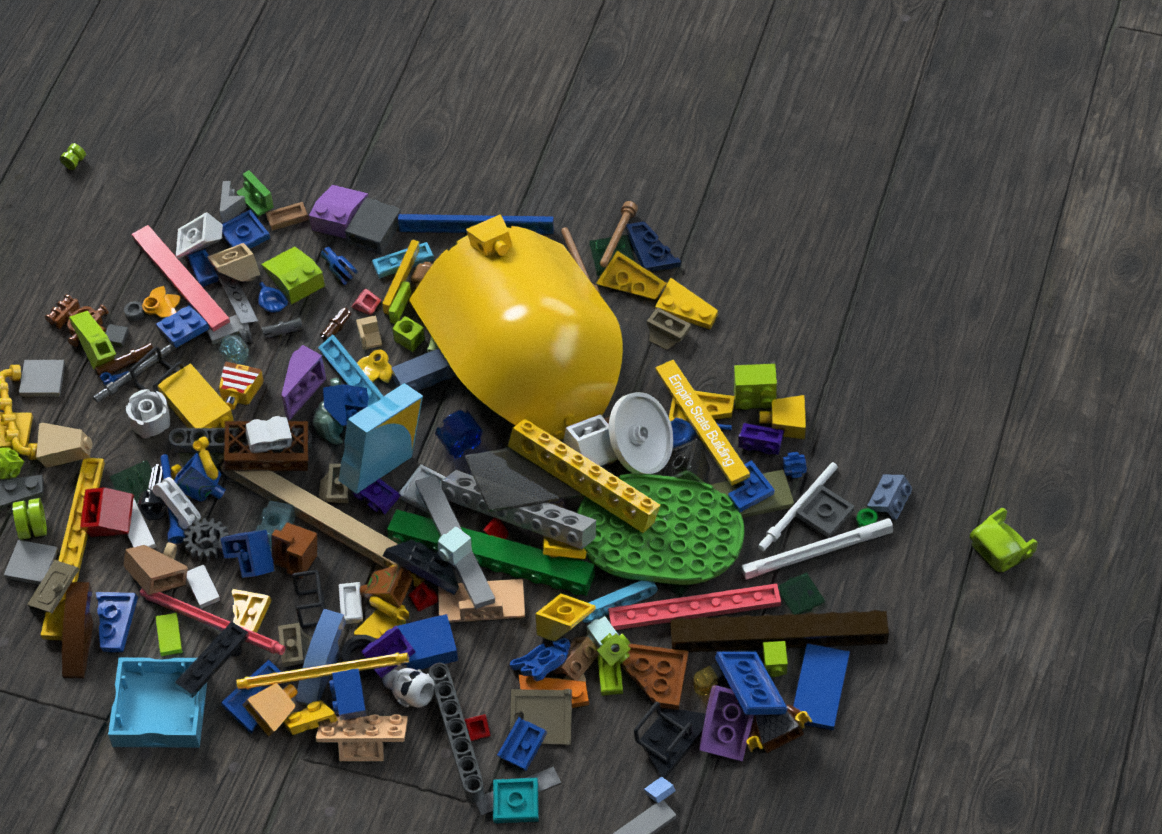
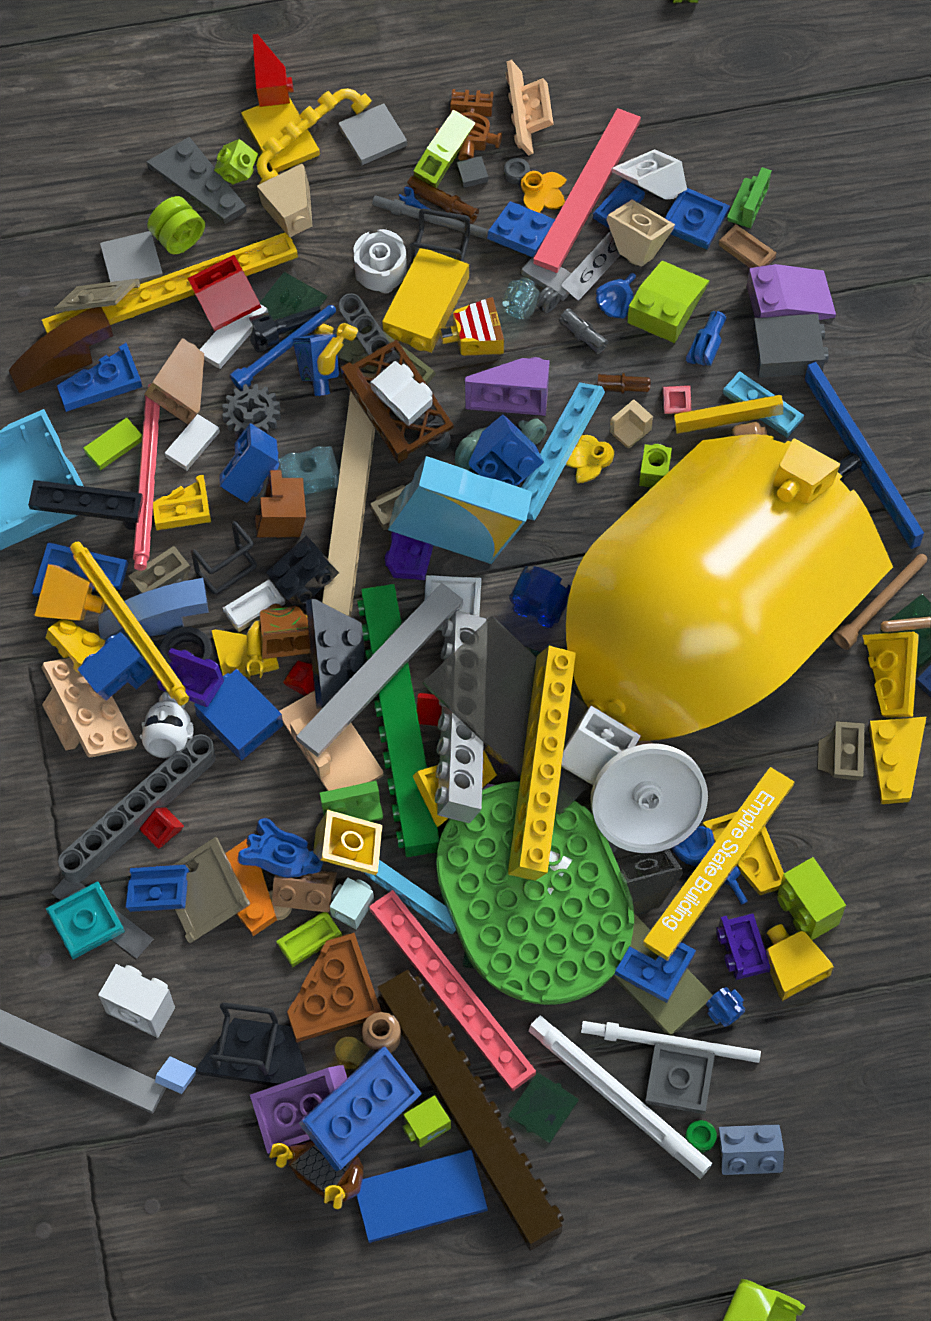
camera: 60 degrees right, 10 degrees up
white plate [152,477,201,529] -> none
tan tile [163,542,177,559] -> none
light grey slope [220,181,247,223] -> none
lime tile [389,281,411,324] -> none
sand blue brick [391,349,456,391] -> none
light aqua brick [438,527,472,566] -> none
lime brick [597,633,630,666] -> none
none -> white brick [98,964,175,1038]
none -> black plate [266,535,339,608]
none -> bright green bracket [320,781,383,822]
none -> medium nougat head [362,1012,401,1053]
none -> light nougat bracket [505,60,554,156]

